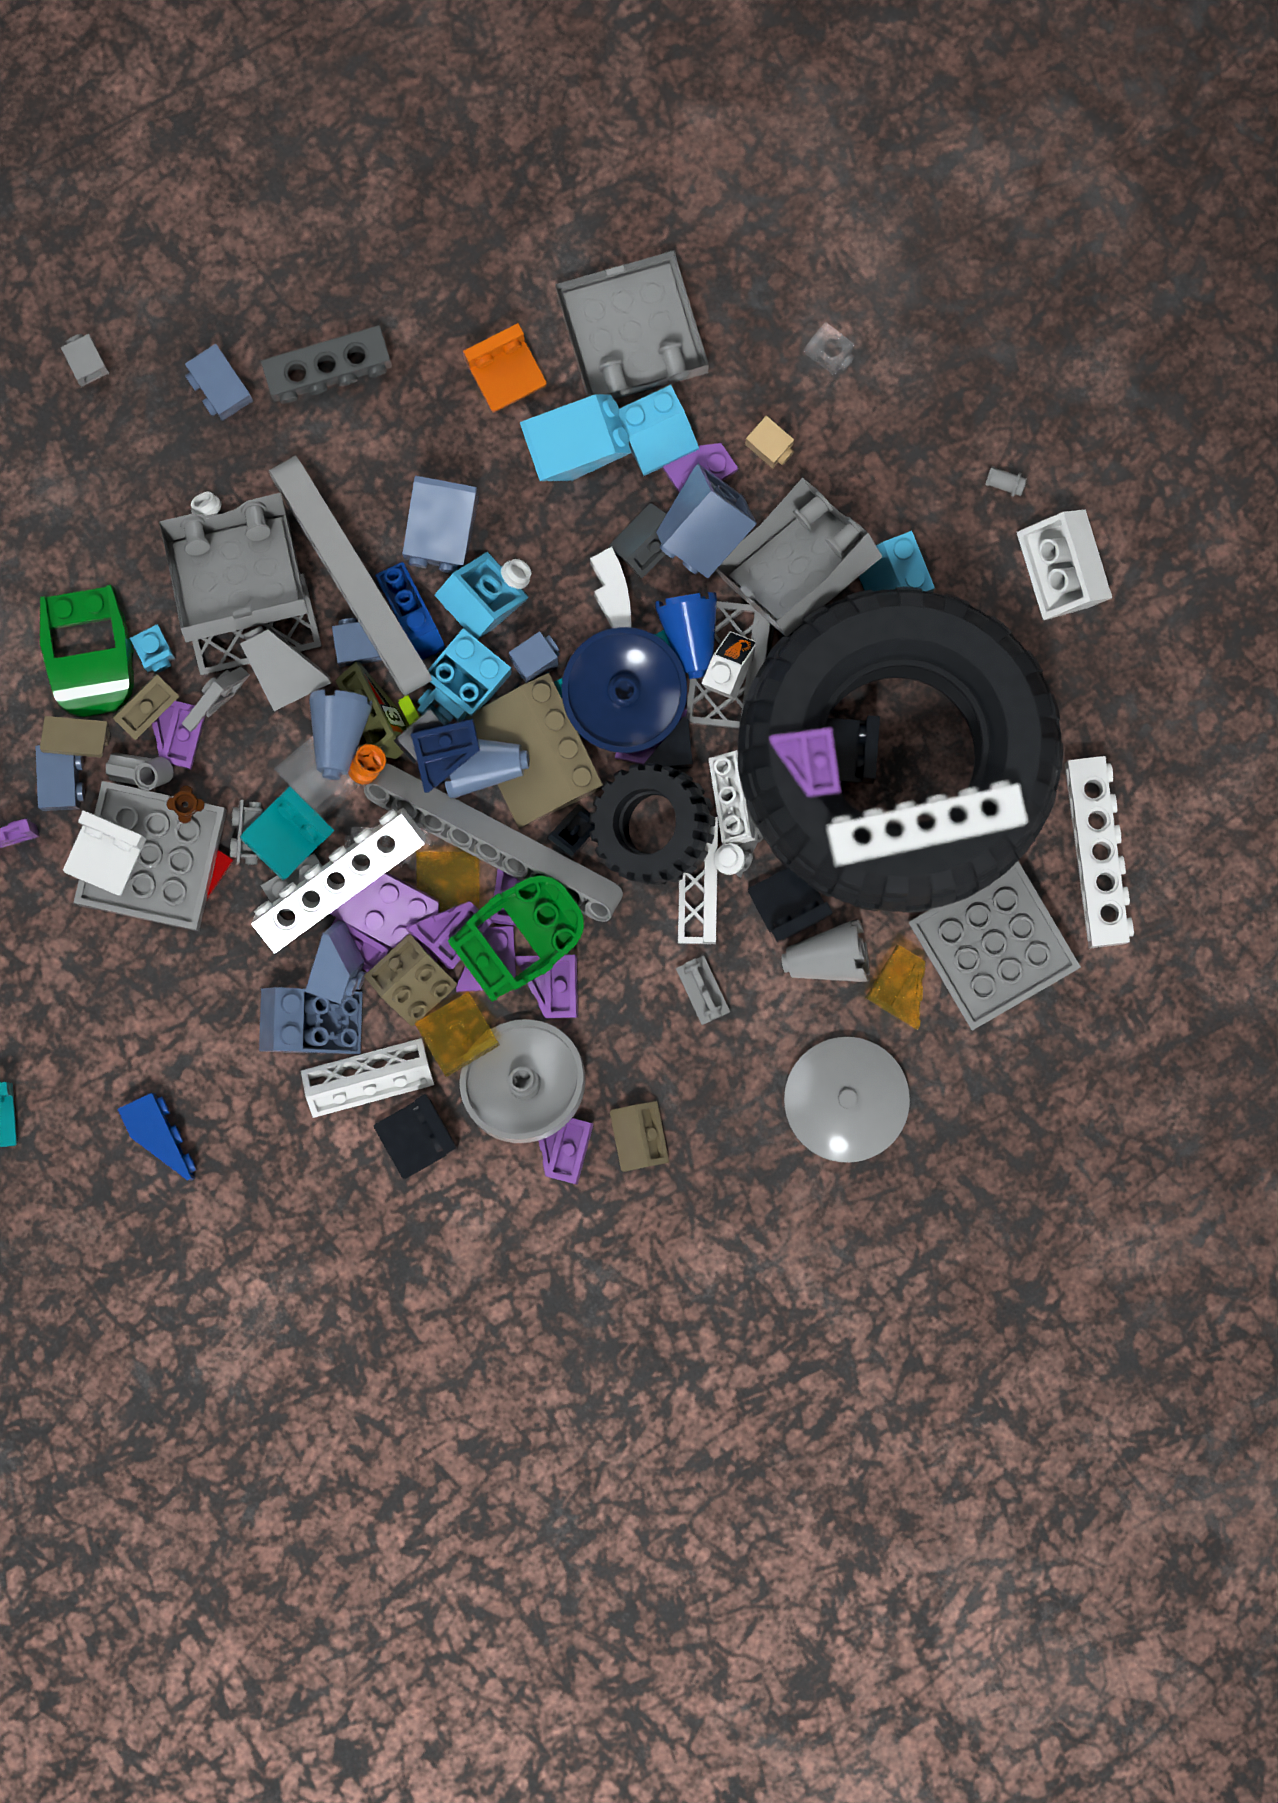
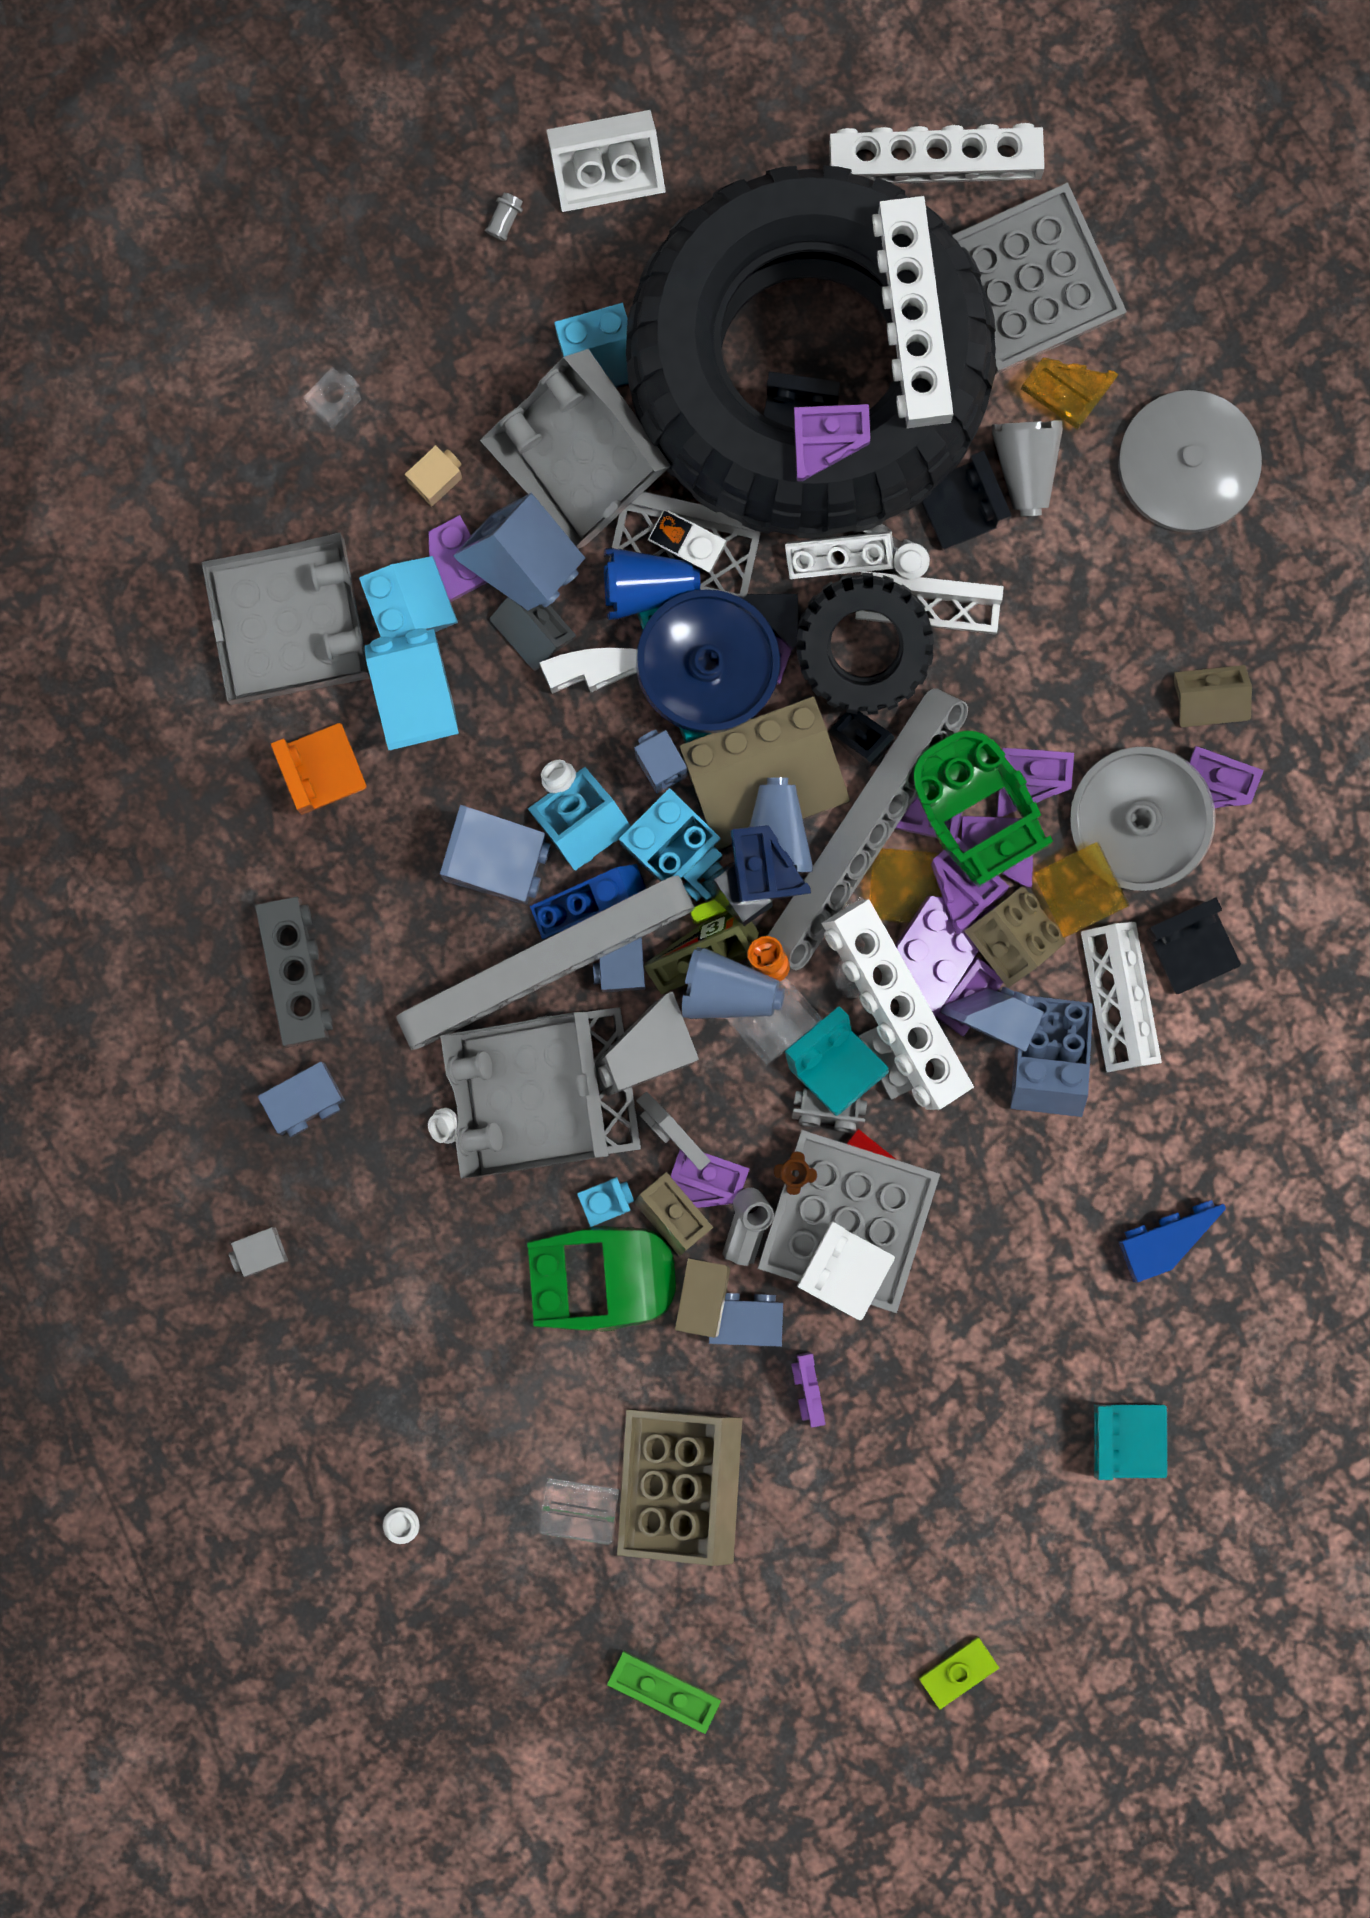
camera: 80 degrees left, 0 degrees up
light grey hinge [676,956,730,1025] -> none

